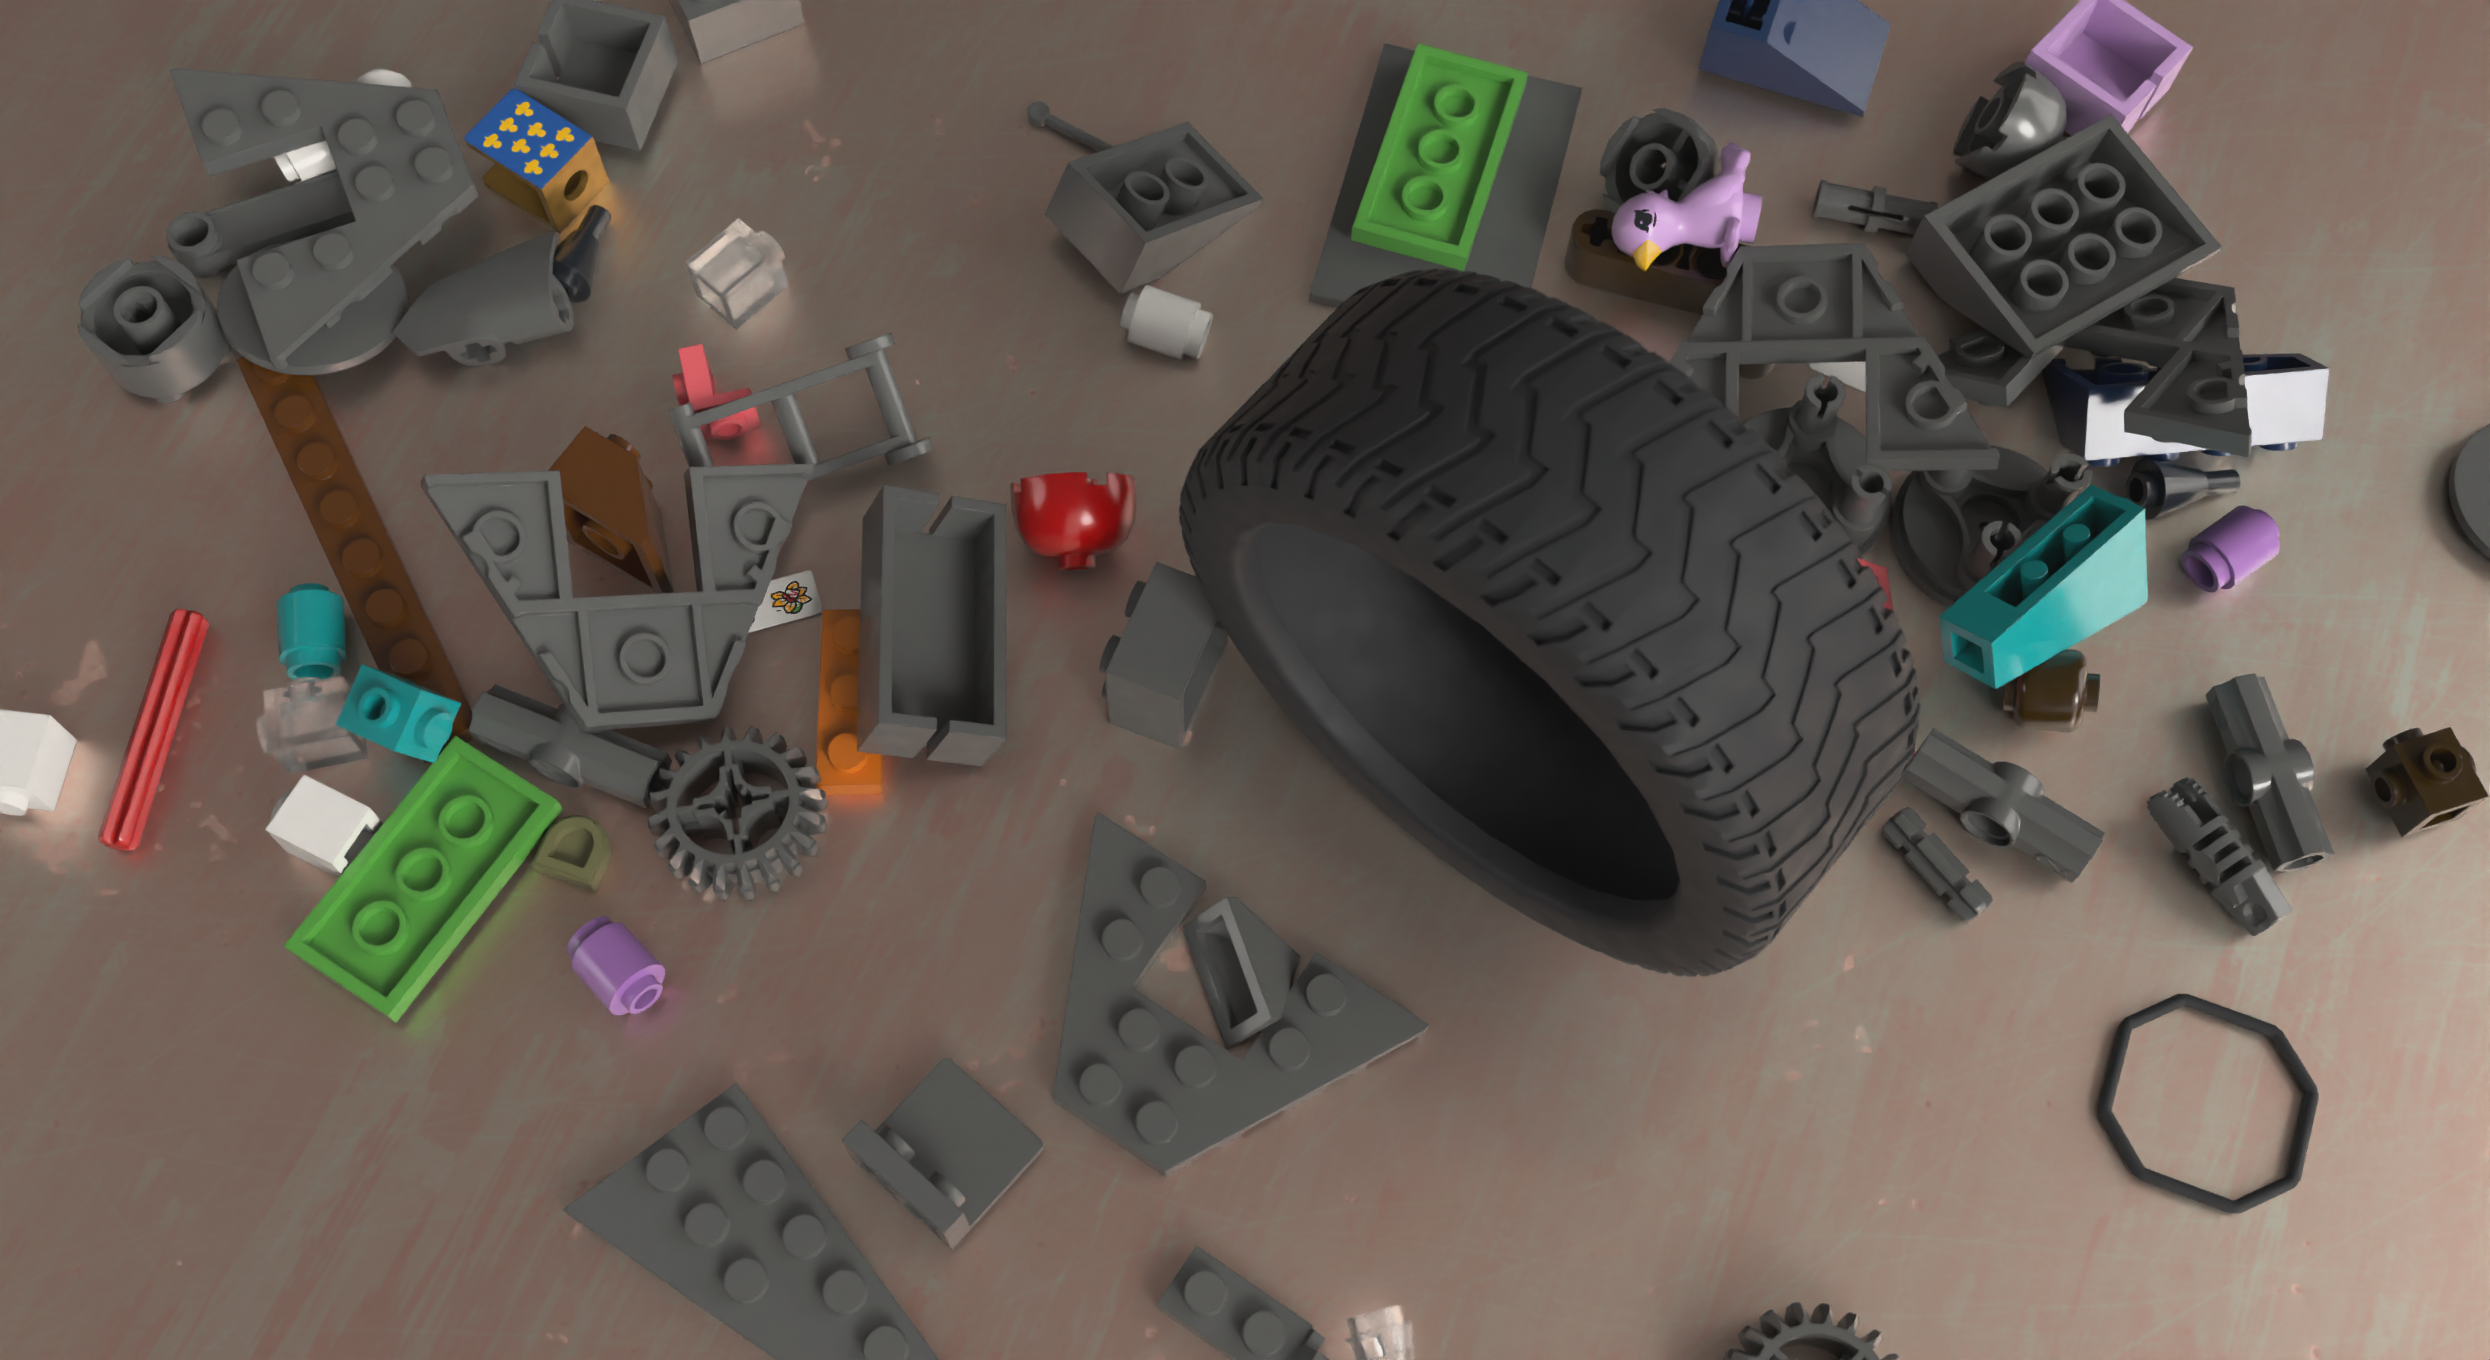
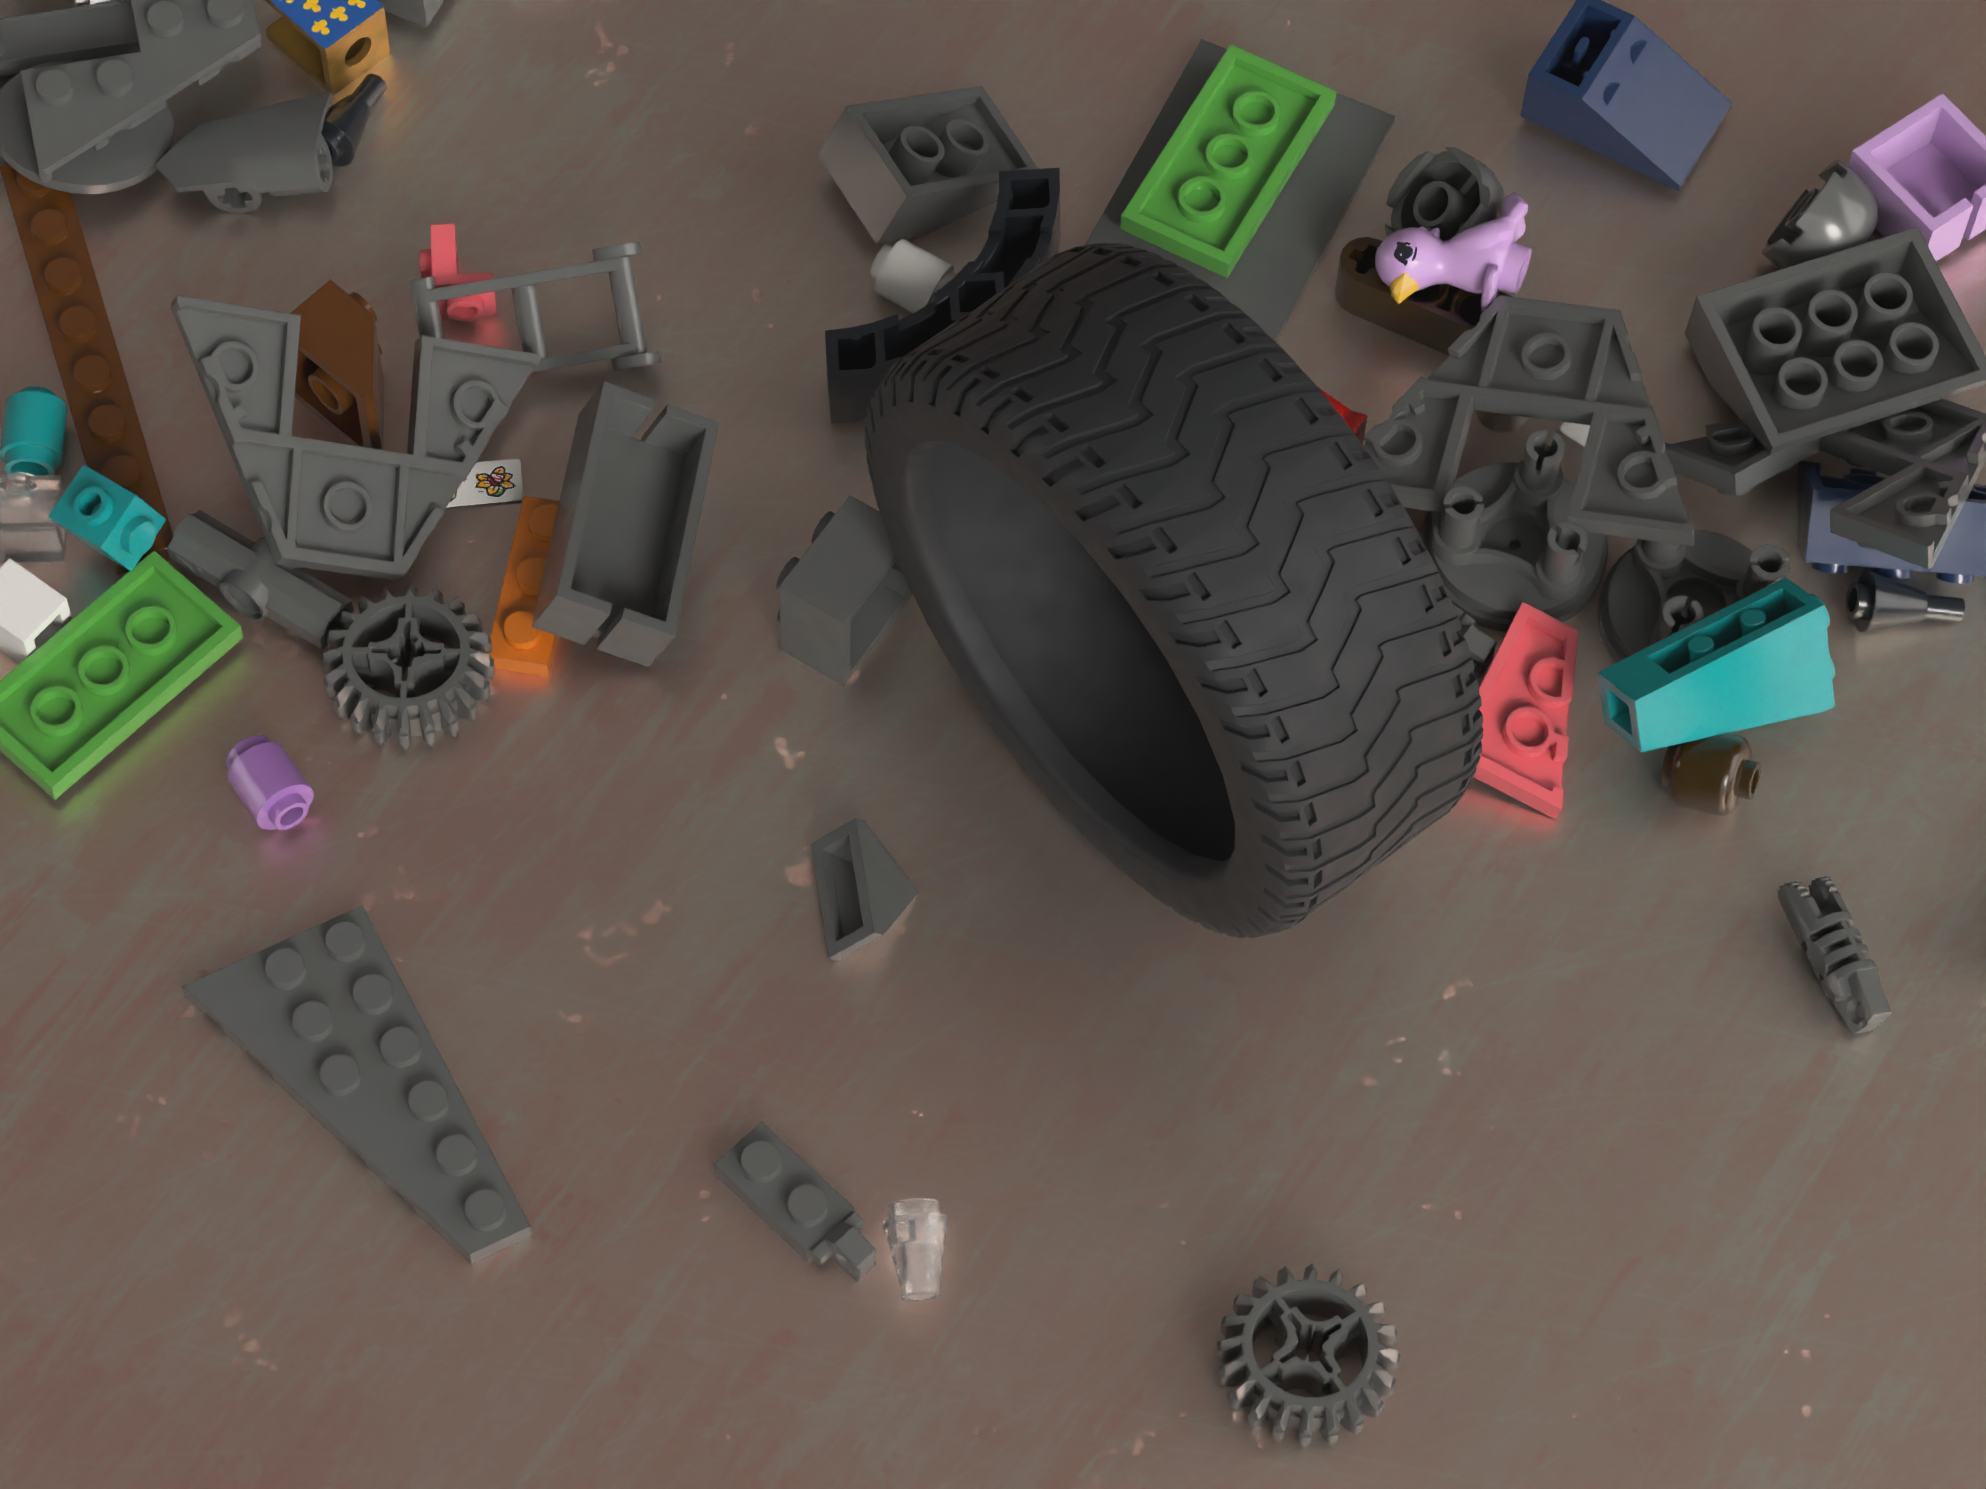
camera: 10 degrees right, 5 degrees down
olive tile [531,815,613,893] -> none
clear brick [685,218,789,330] -> none
dark grey bracket [842,1058,1044,1250] -> none
red cylinder [1010,472,1136,571] -> none
dark grey hinge [1027,102,1121,152] -> none
dark grey wing [1053,812,1429,1177] -> none
dark grey pin [1812,180,1938,235] -> none
dark grey axle [1882,807,1993,923] -> none
dark grey piece [1903,728,2105,883] -> none
black piece [2098,994,2319,1214] -> none
medium lavender brick [2181,505,2280,593] -> none
dark grey piece [2205,673,2334,874] -> none
none -> black brick [825,168,1060,424]

